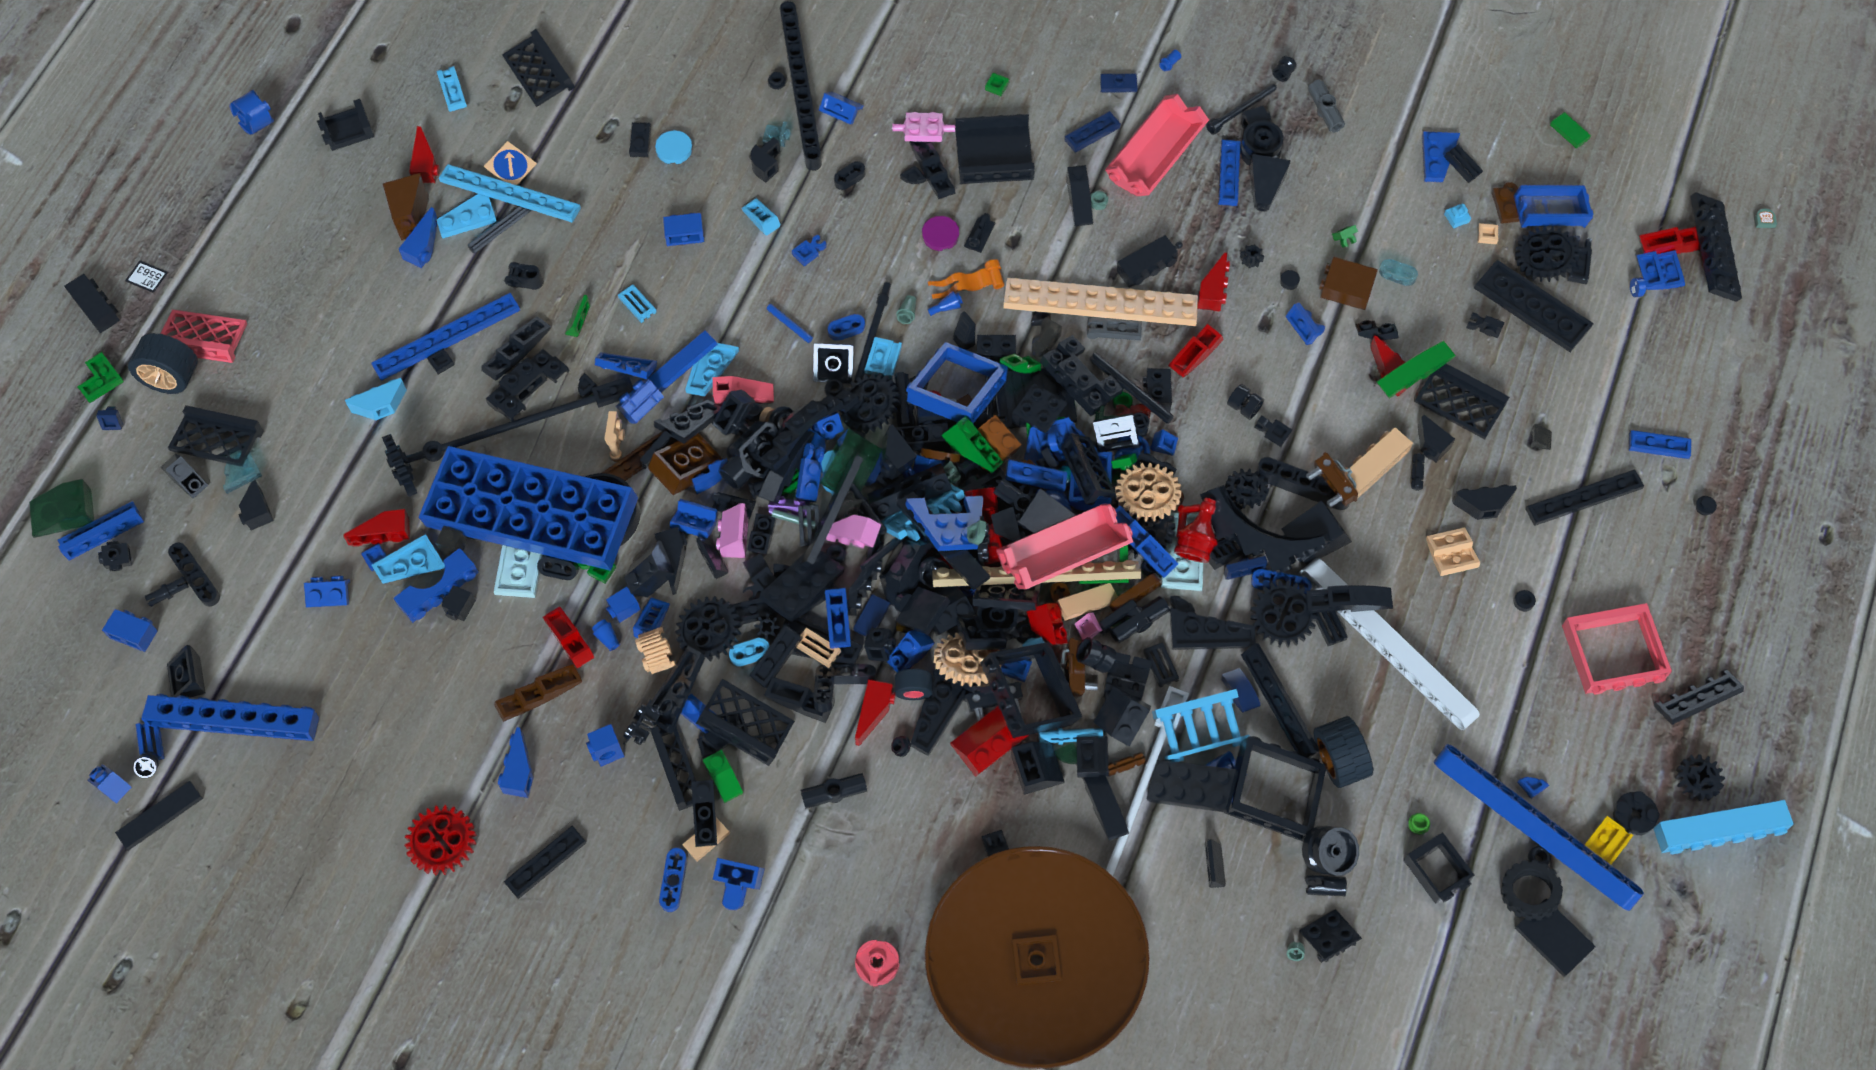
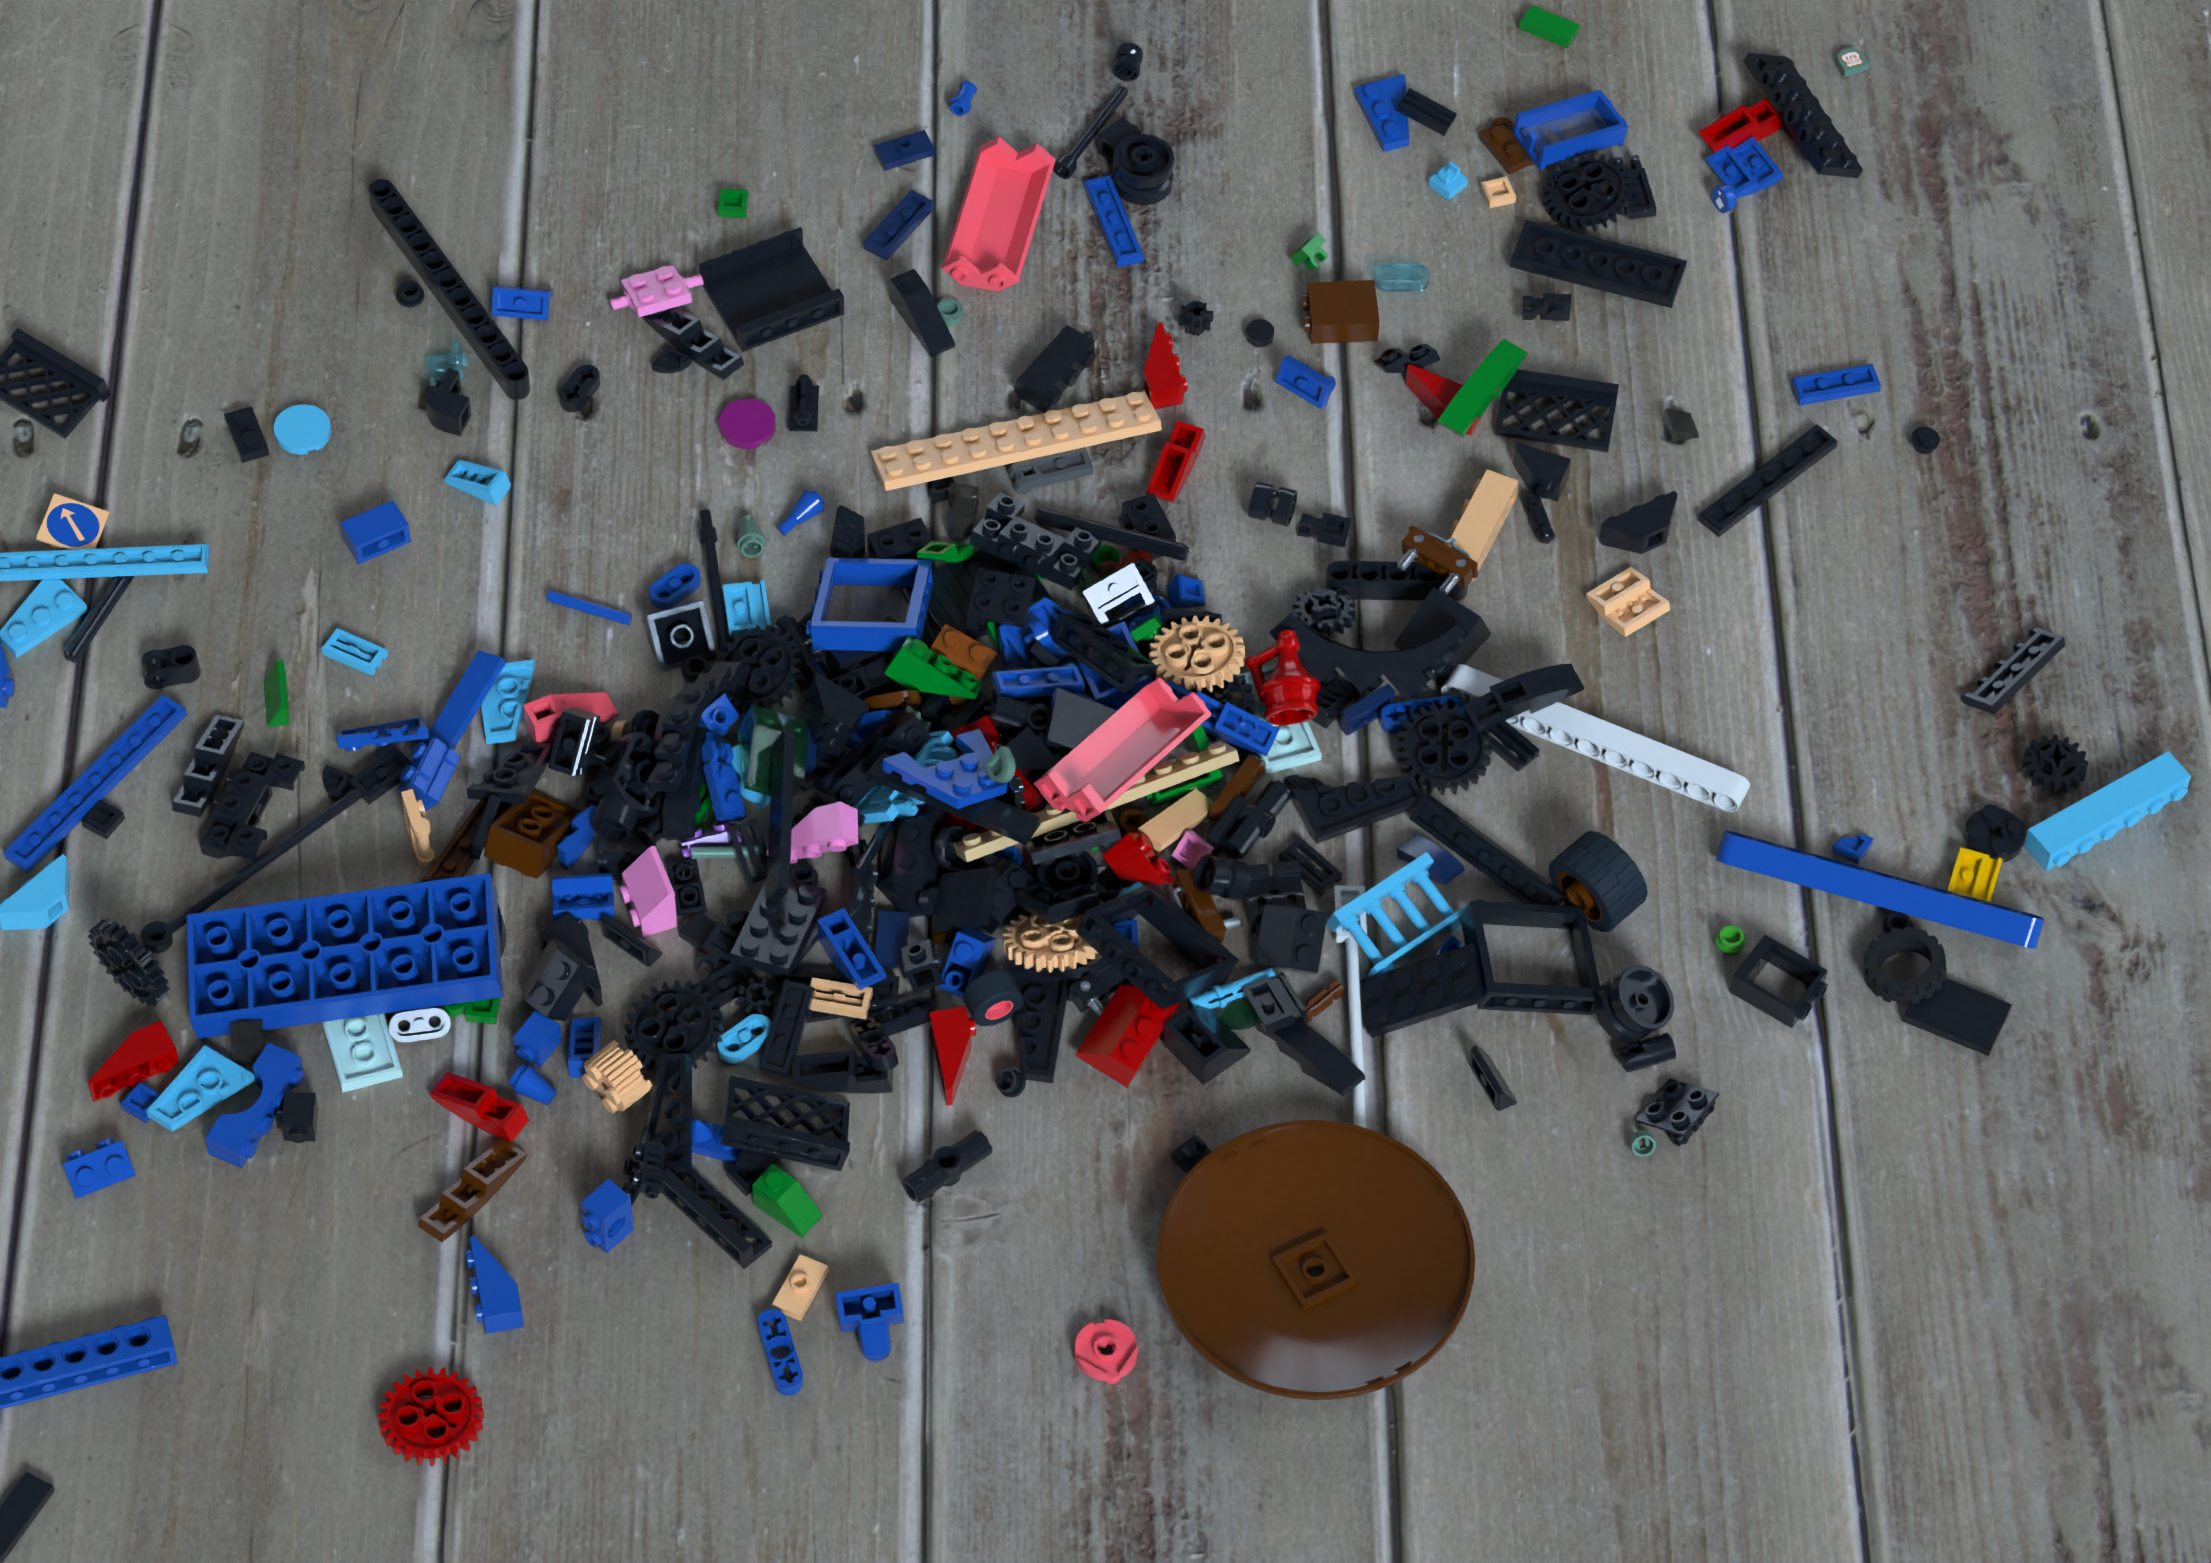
camera: 25 degrees left, 10 degrees down
black tile [504,825,587,899] -> none
black slope [691,780,717,847] -> none
blue plate [792,235,827,267] -> none
orange flag [928,259,1004,299] -> none
black slope [1249,154,1290,212] -> none
dark grey piece [1308,79,1345,133] -> none
black tile [1513,590,1536,612] -> none
coral window [1562,603,1672,695] -> none

